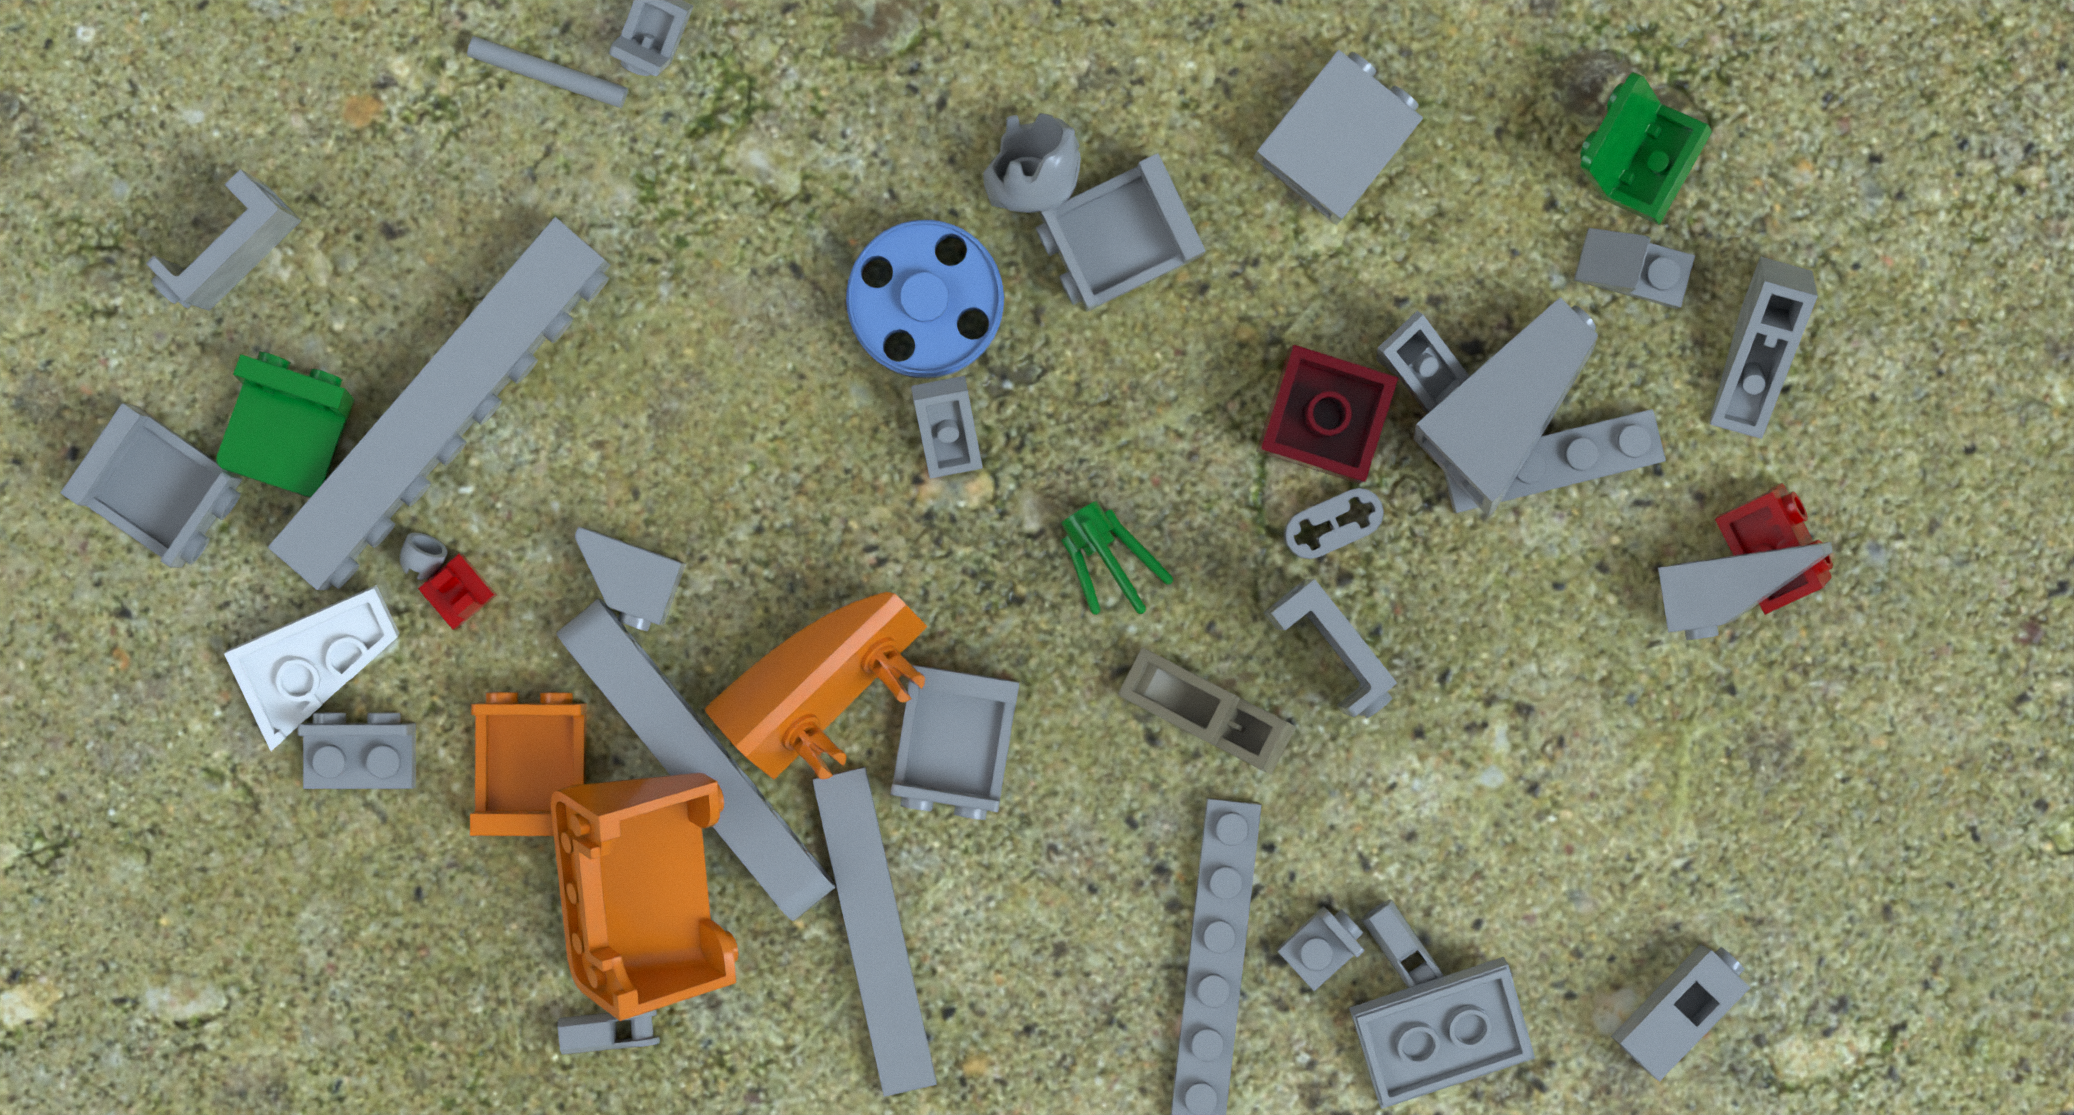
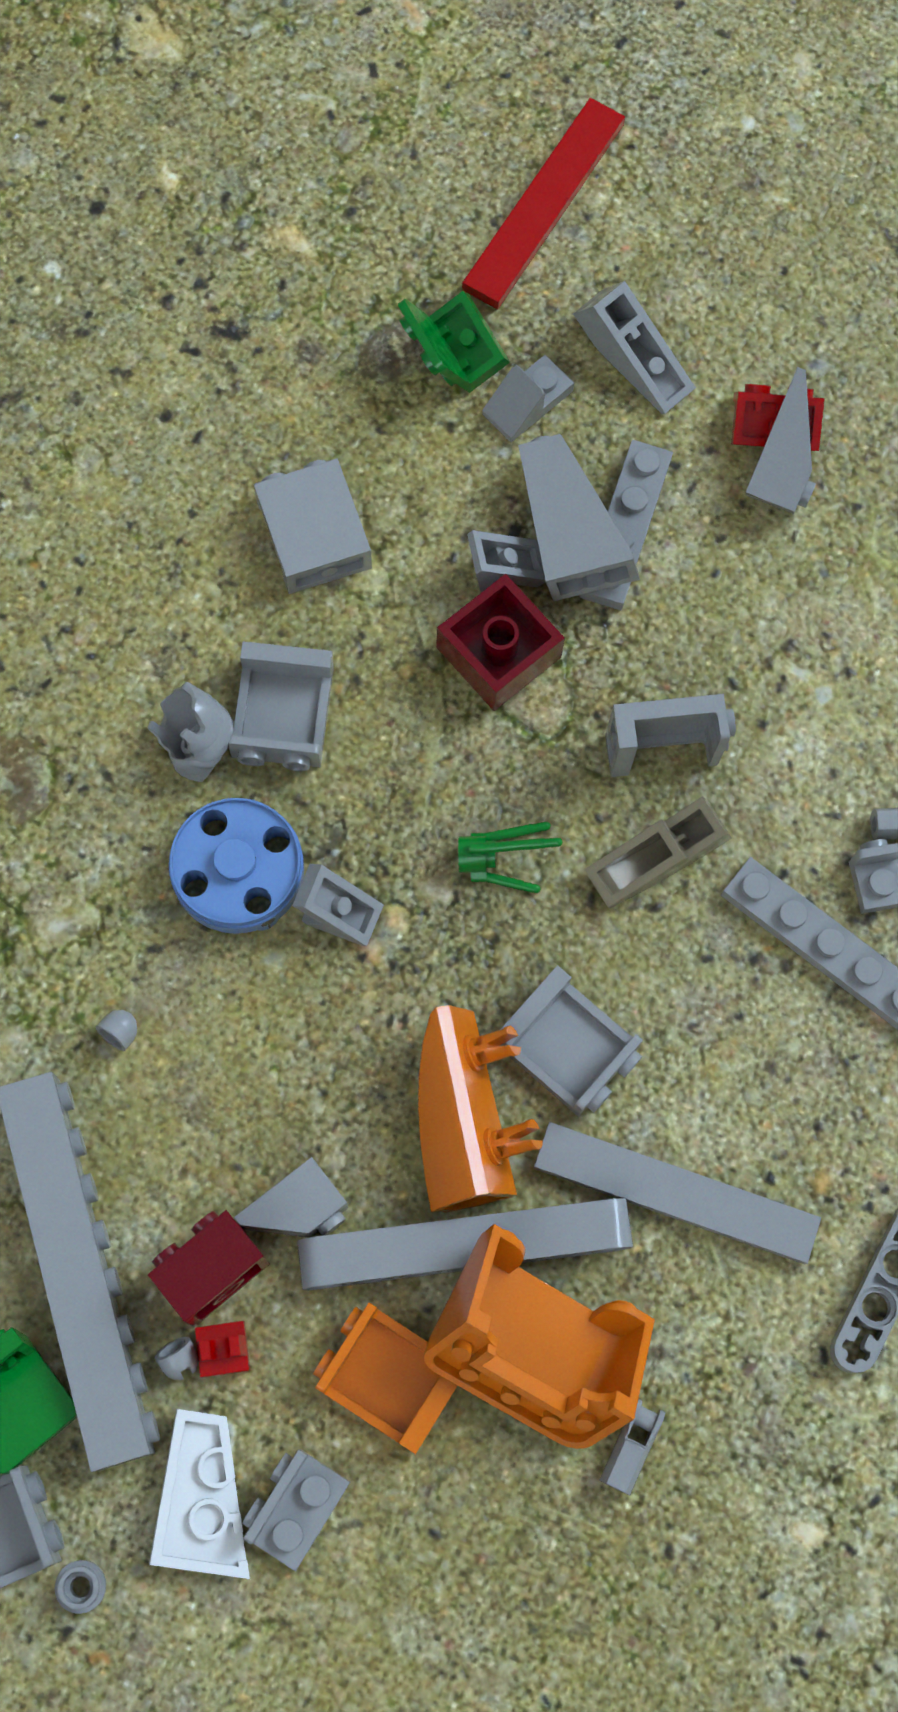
camera: 60 degrees left, 15 degrees down
light grey beam [1283,488,1384,559] -> none
none -> light grey plate [55,1560,106,1614]
none -> light grey hinge [96,1010,137,1051]
none -> dark red brick [147,1210,270,1327]
none -> red tile [462,98,625,310]

